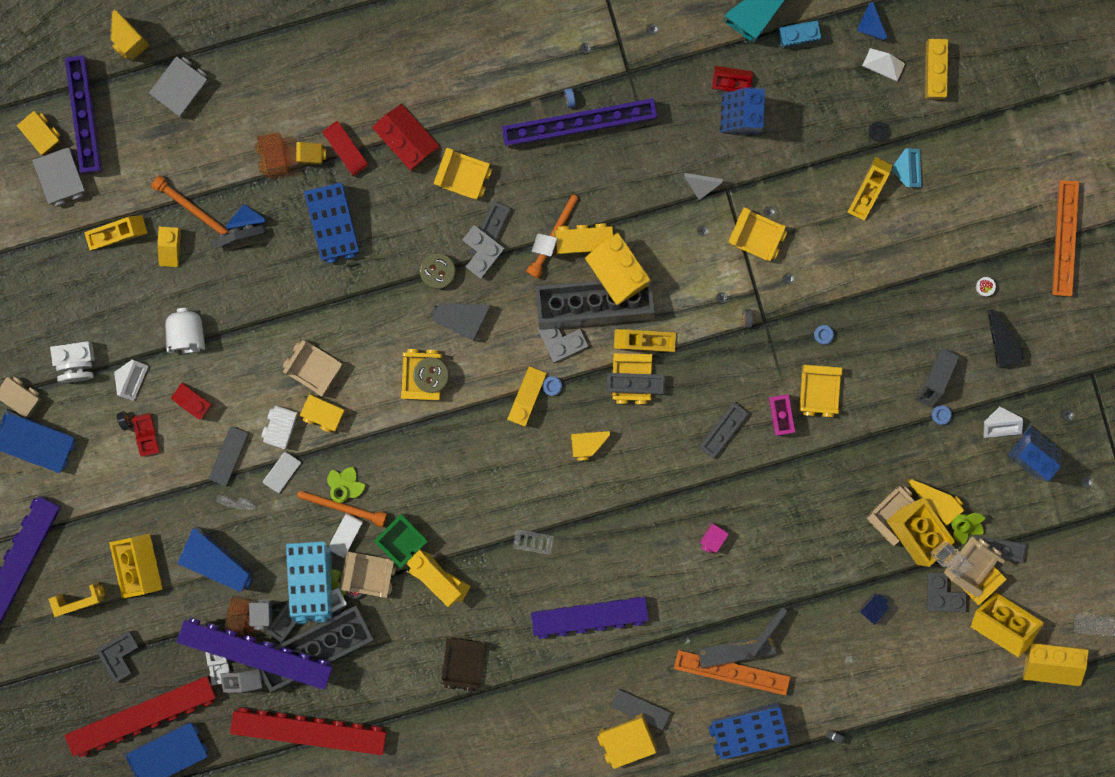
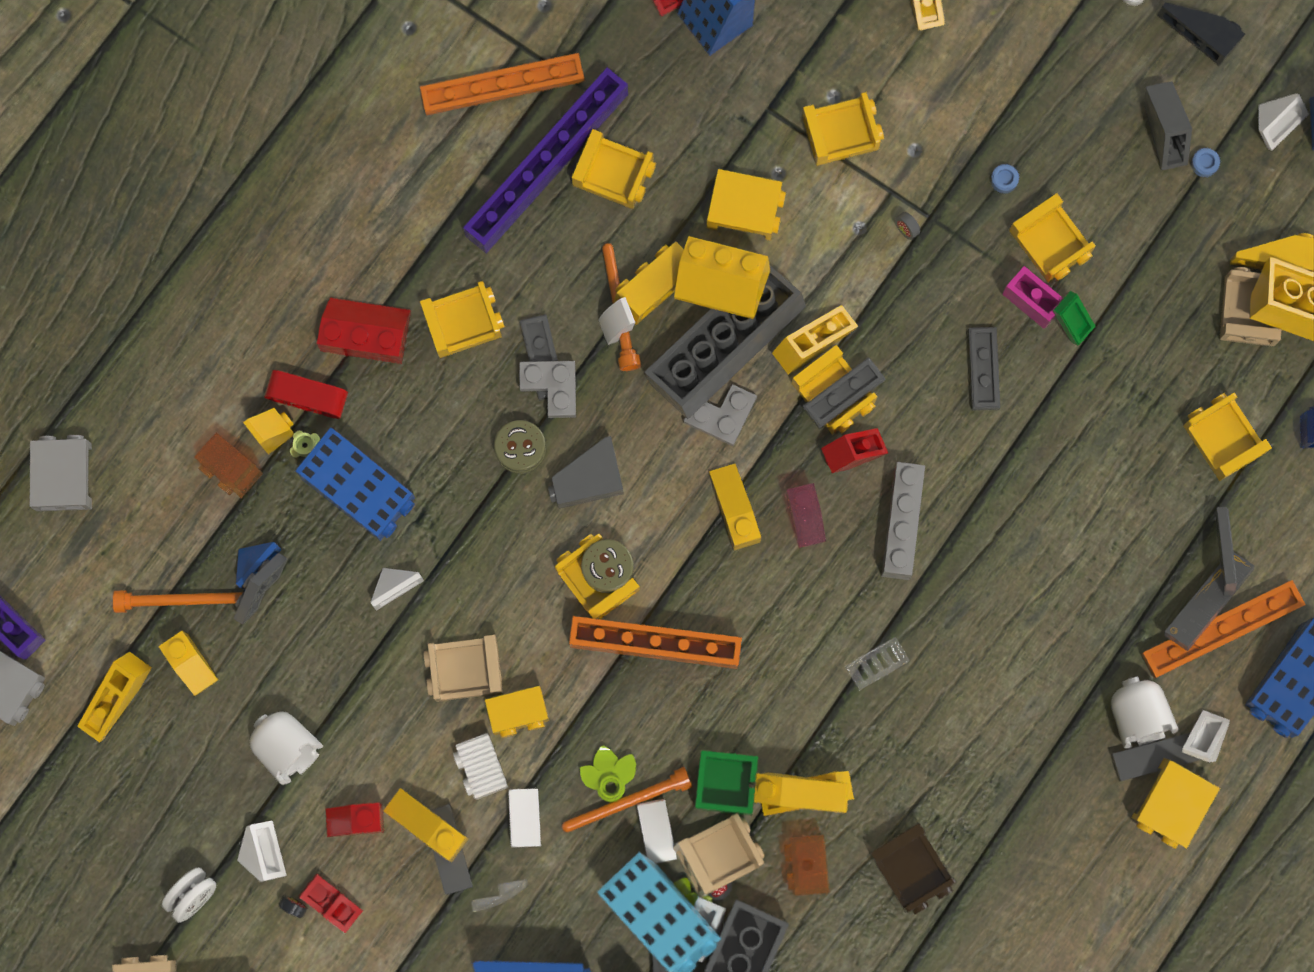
camera: 40 degrees left, 10 degrees down
white brick [50,341,95,366] -> none
dark purple brick [531,596,648,639] -> none
medium blue tile [543,376,562,396] -> none
medium blue tile [564,88,576,108] -> none
yellow slope [571,431,610,461] -> none
light grey slope [683,173,723,200] -> none
dark pink brick [699,523,728,554] -> none
none -> yellowish green plate [290,431,320,458]
none -> white slope [371,568,424,611]
none -> yellow slope [383,788,469,862]
none -> orange plate [420,53,585,115]
none -> orange brick [569,616,742,669]
none -> yellow panel [572,129,656,209]
none -> yellow panel [707,169,786,241]
none -> clear orange brick [784,835,830,896]
none -> clear pink slope [785,483,826,548]
none -> red slope [821,428,888,473]
none -> light grey brick [881,462,925,580]
none -> green tile [1053,291,1095,346]
none -> white cylinder [1111,677,1179,749]
none -> white slope [1182,710,1230,762]
none -> yellow panel [1183,392,1272,481]

